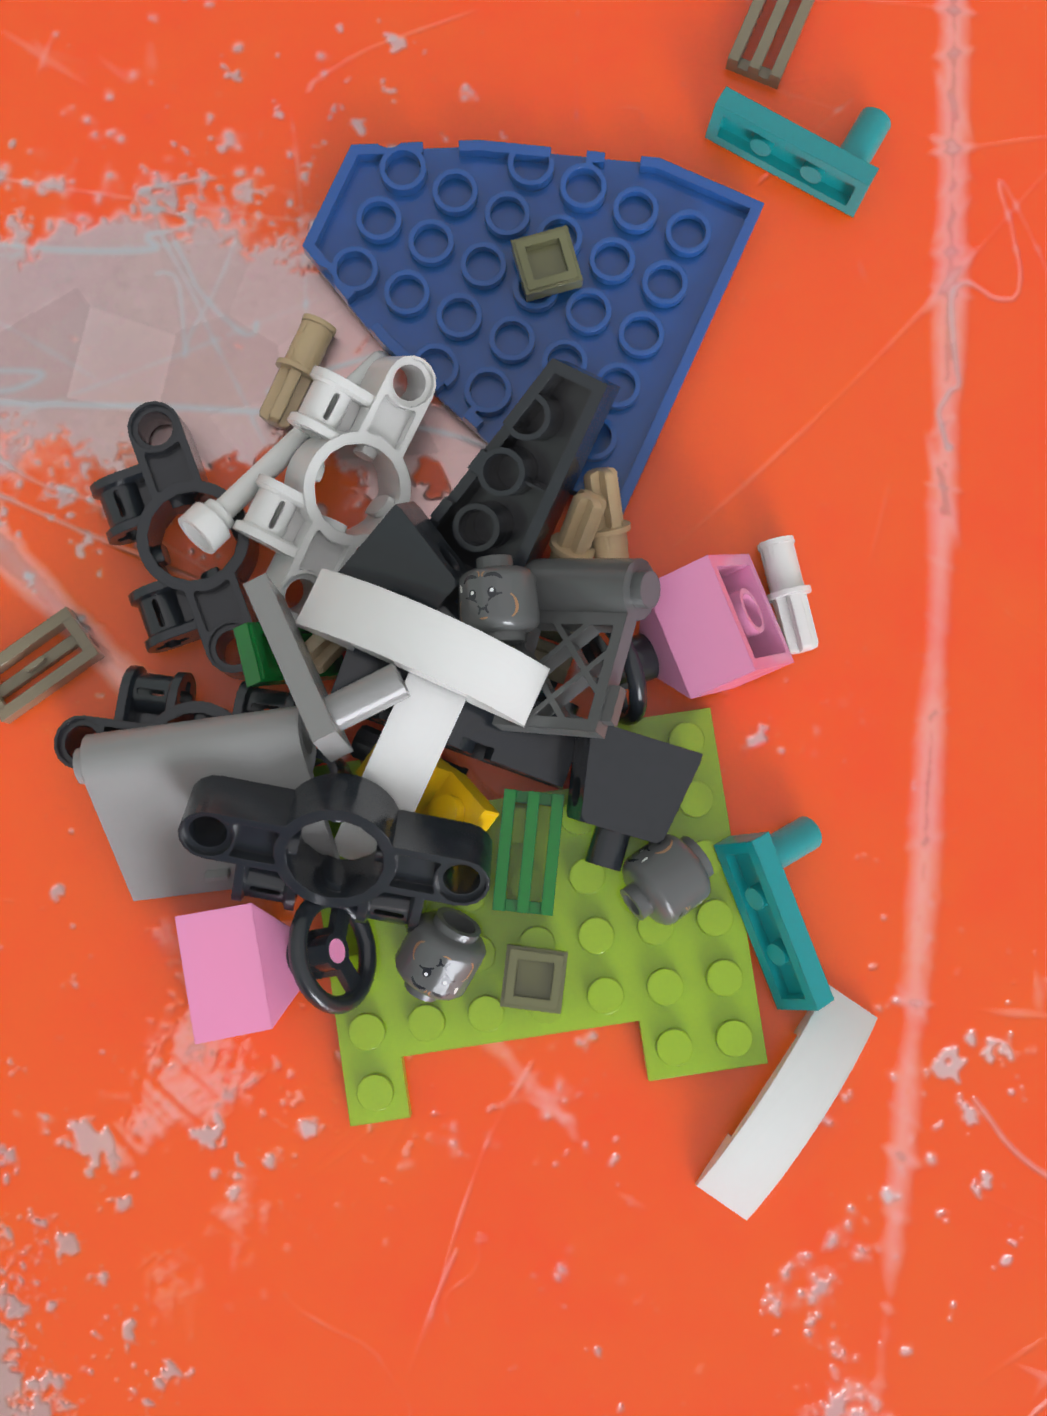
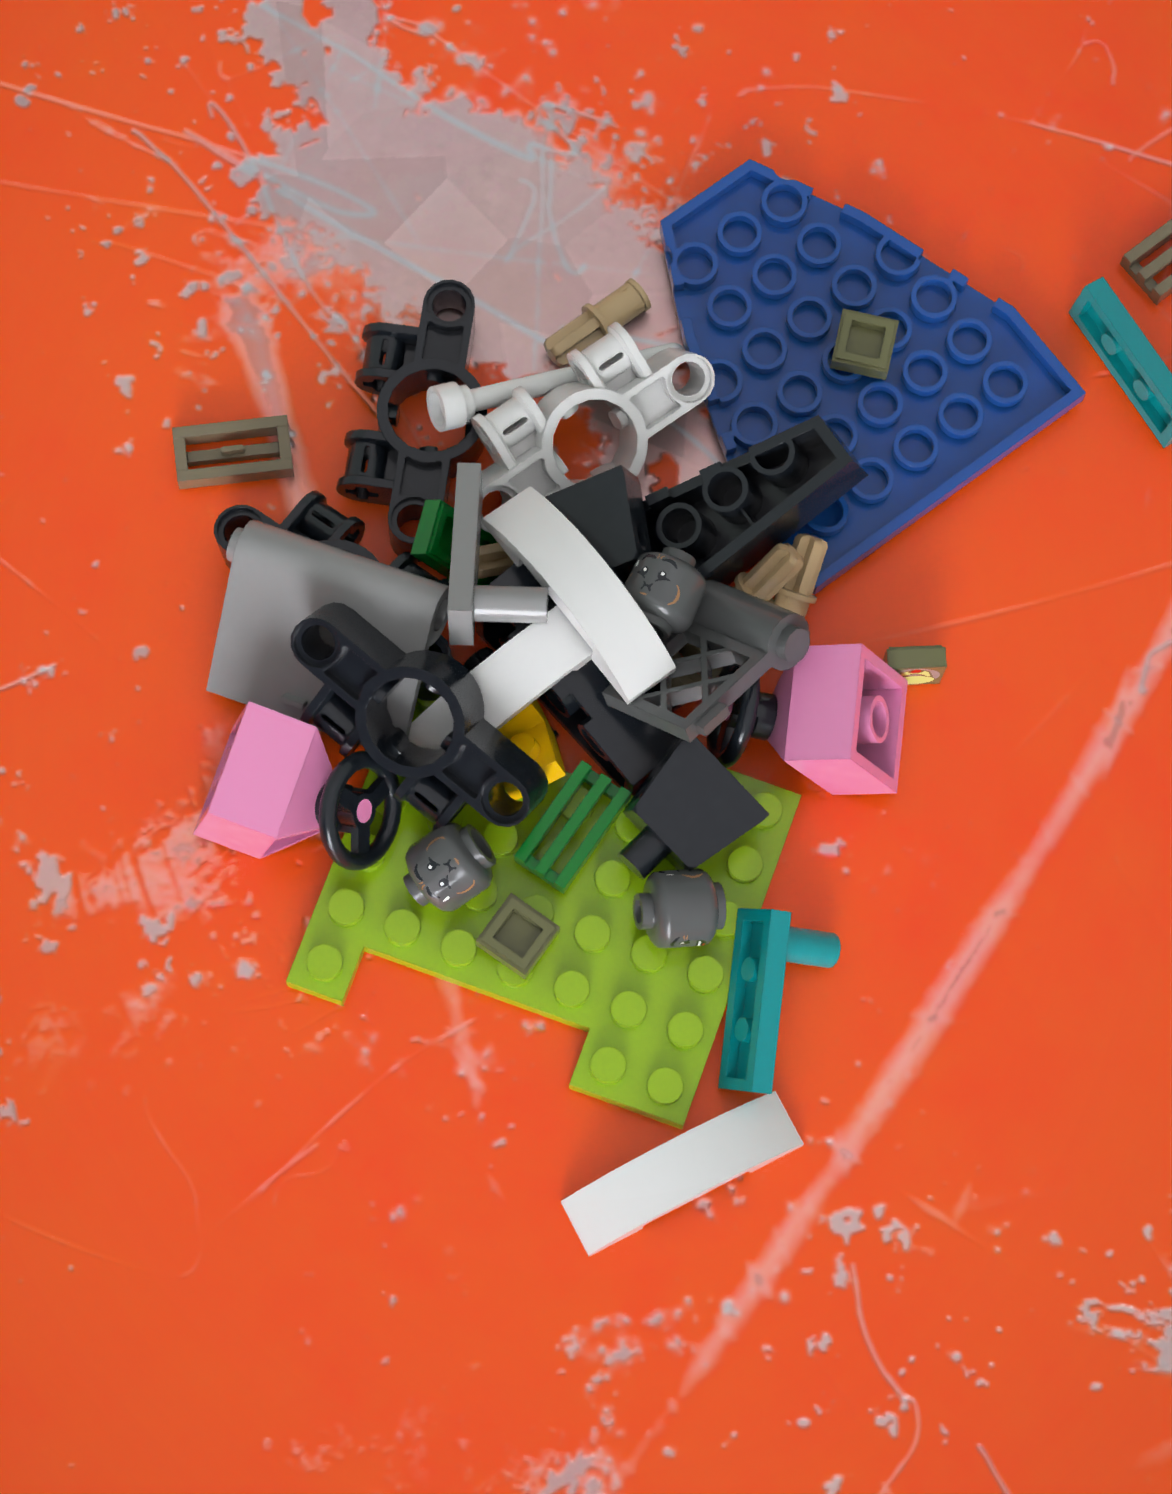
camera: 20 degrees right, 10 degrees down
white axle [757,535,819,654] -> none
none -> olive tile [883,645,947,685]

